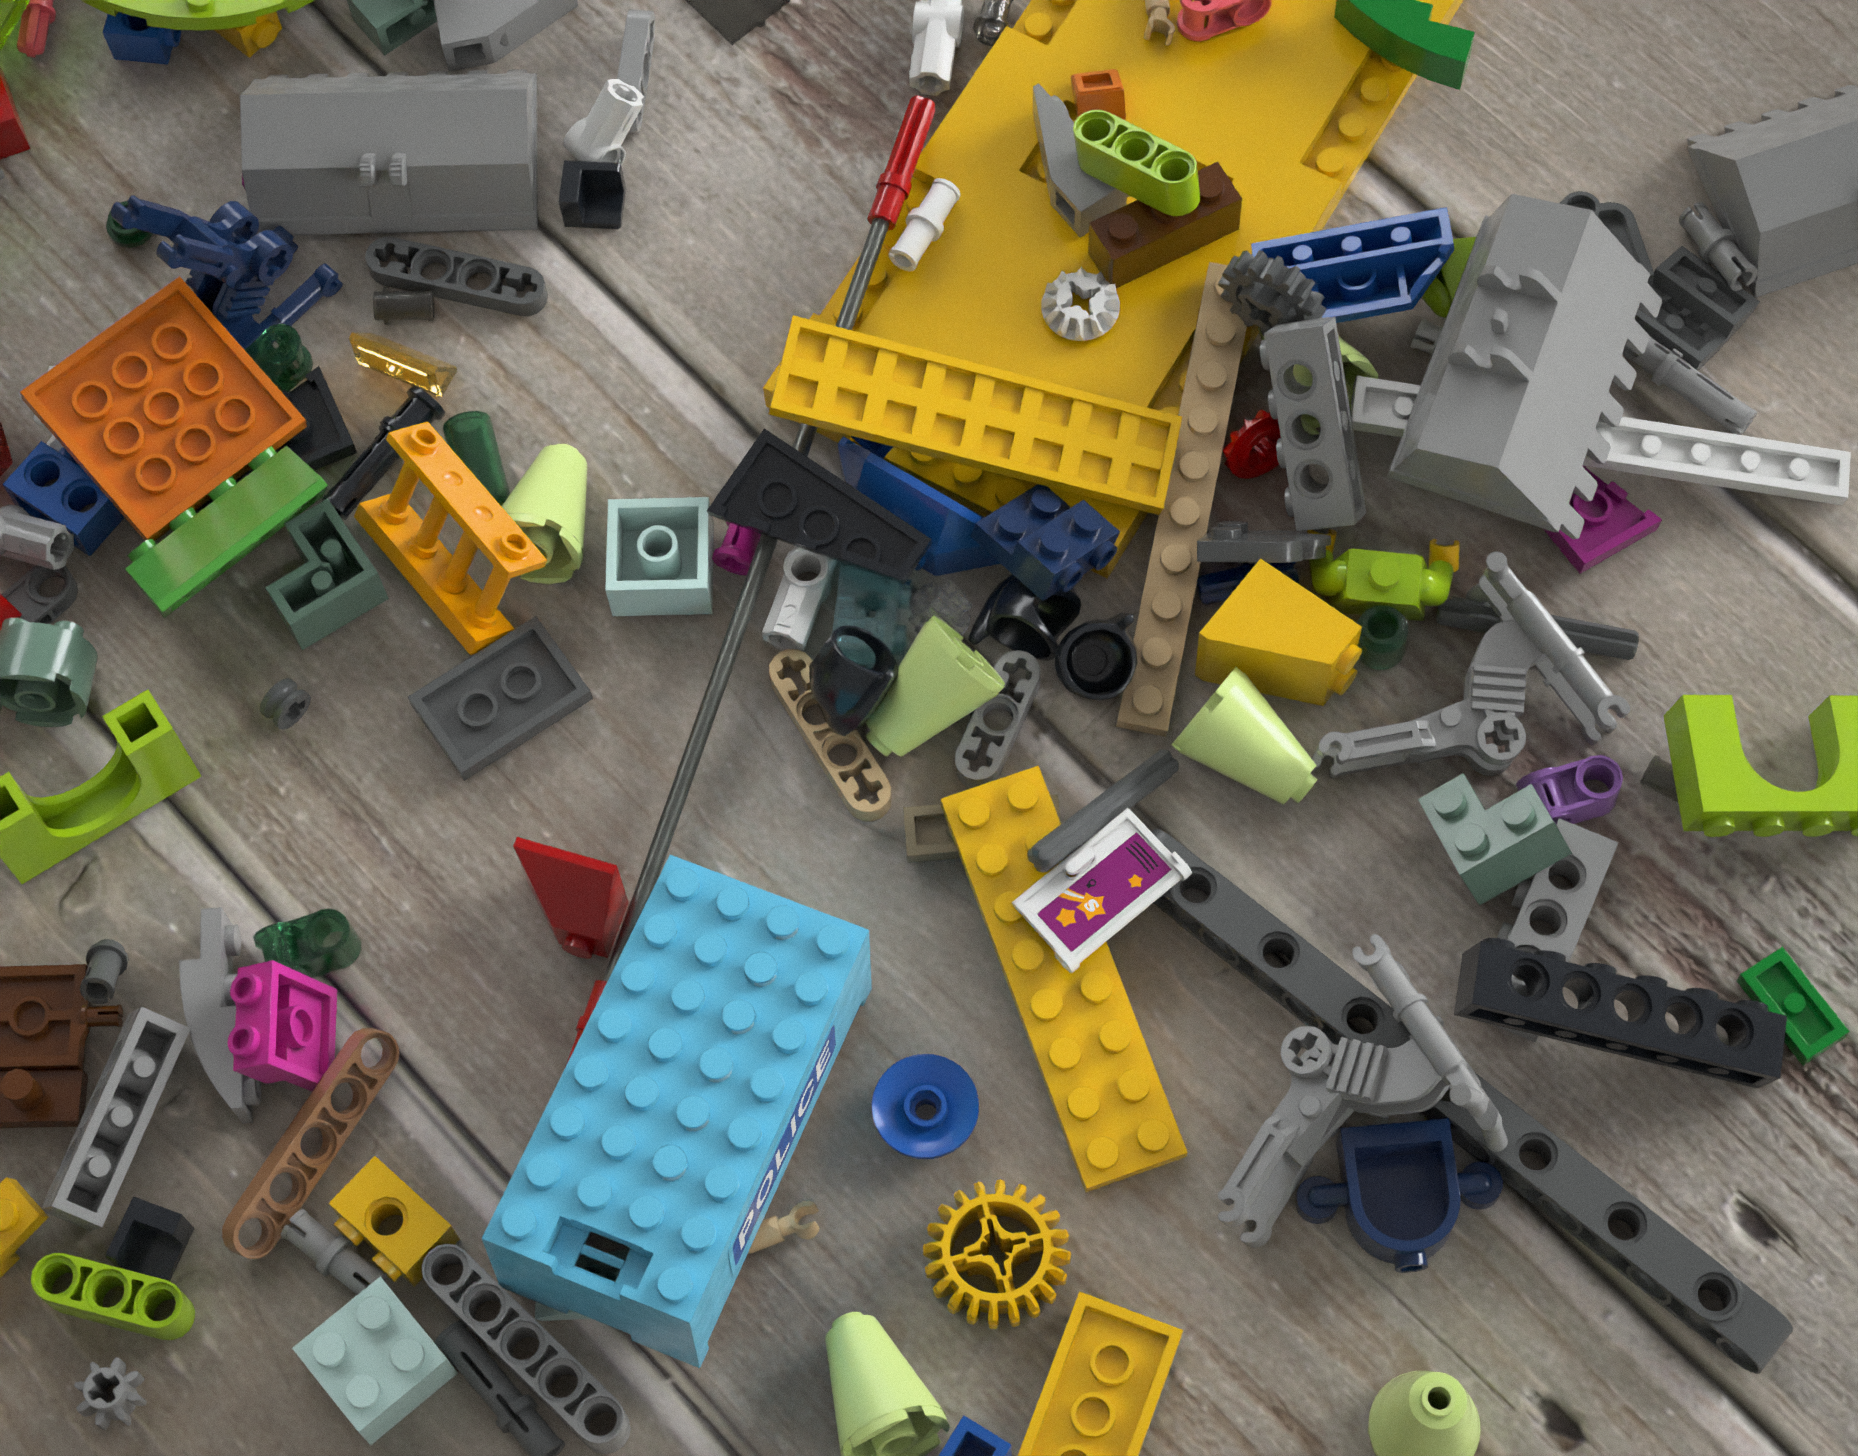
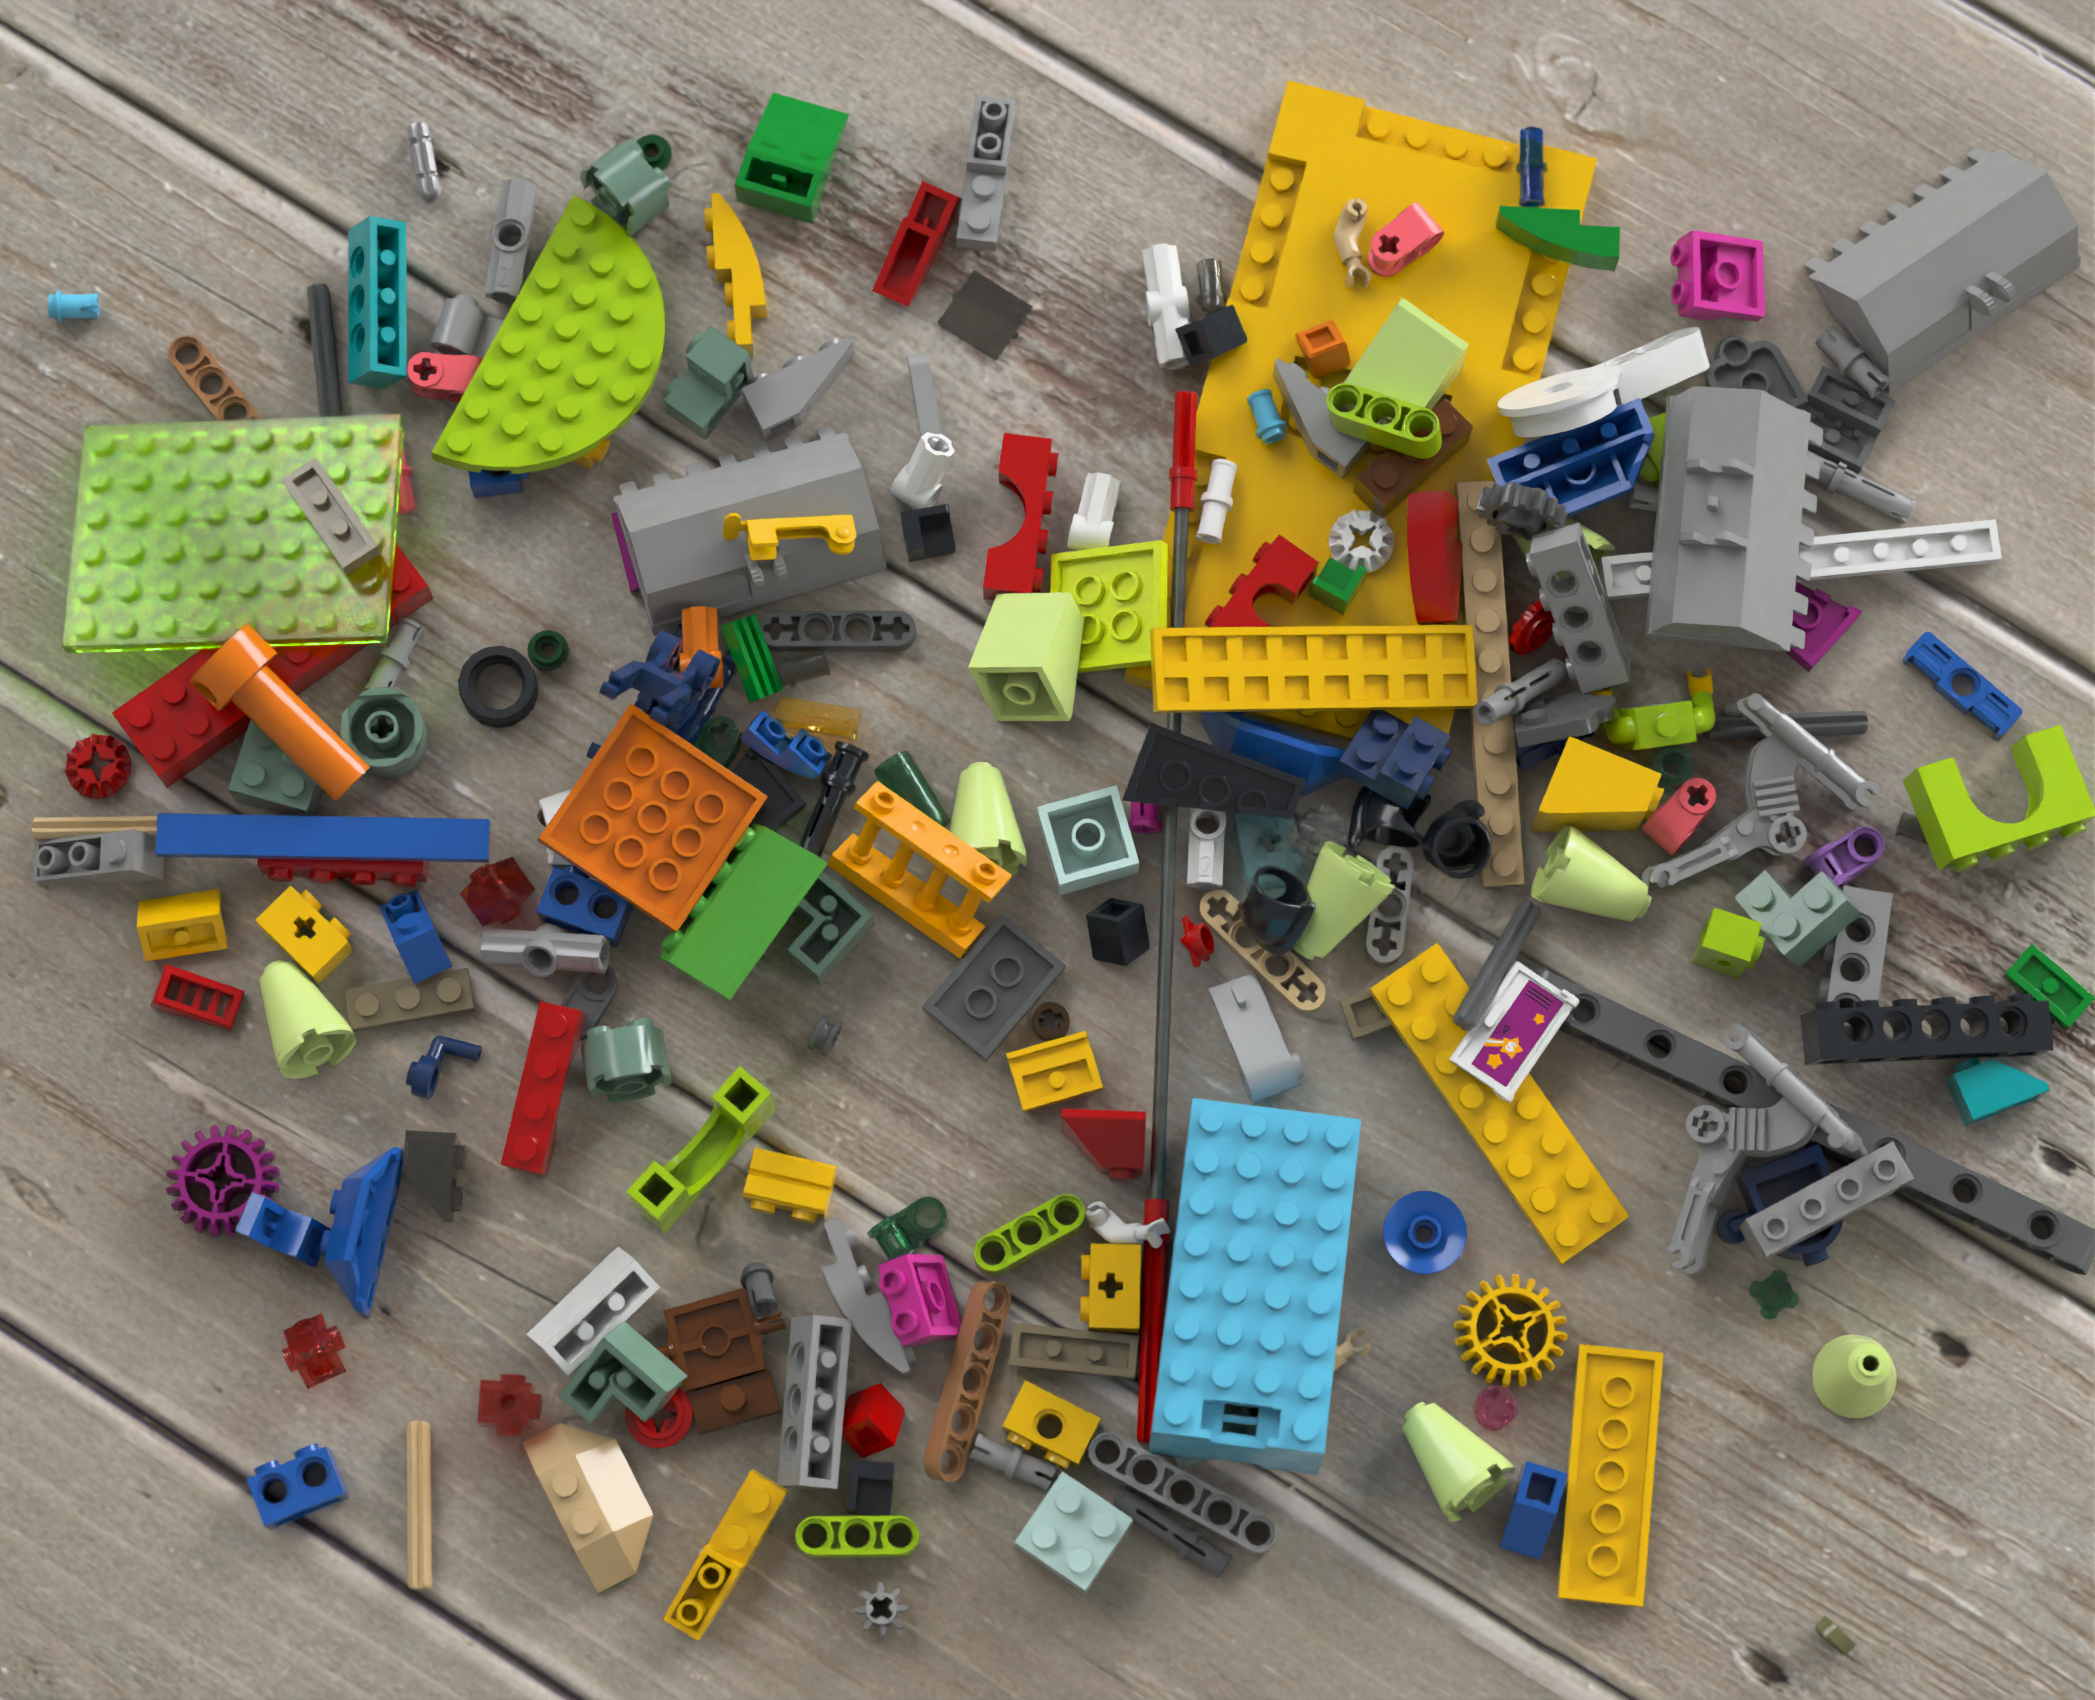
camera: 20 degrees left, 10 degrees up
none -> black tyre [458,646,538,728]
none -> orange piece [680,606,724,688]
none -> green tile [721,614,784,703]
none -> yellow piece [722,513,856,561]
none -> blue slope [739,710,832,779]
none -> yellow brick [743,1148,837,1224]
none -> red panel [842,1383,905,1458]
none -> yellowish green slope [968,592,1084,721]
none -> lime beam [974,1194,1085,1277]
none -> red arch [983,433,1059,600]
none -> yellow plate [1006,1031,1103,1113]
none -> dark tan plate [1009,1323,1139,1380]
none -> dark brown bush [1032,1002,1070,1042]
none -> neon yellow plate [1050,540,1168,673]
none -> white piece [1067,472,1121,551]
none -> yellow brick [1080,1243,1141,1334]
none -> white arm [1085,1201,1171,1248]
none -> black panel [1086,898,1150,966]
none -> black panel [1175,304,1247,366]
none -> red plate [1180,915,1215,968]
none -> red arch [1204,534,1319,627]
none -> light grey door [1209,972,1304,1103]
none -> medium azure pin [1246,389,1287,444]
none -> green panel [1308,558,1367,615]
none -> yellowish green slope [1344,297,1469,425]
none -> red slope [1407,490,1463,625]
none -> clear pink wheel [1473,1385,1518,1431]
none -> light grey pin [1474,658,1567,726]
none -> white beam [1497,327,1710,437]
none -> coral piece [1641,777,1716,857]
none -> dark pink plate [1670,230,1765,322]
none -> lime brick [1691,907,1765,979]
none -> light grey brick [1739,1141,1914,1264]
none -> clear green plate [1749,1270,1799,1319]
none -> blue piece [1903,632,2022,740]
none -> teal slope [1946,1057,2050,1127]

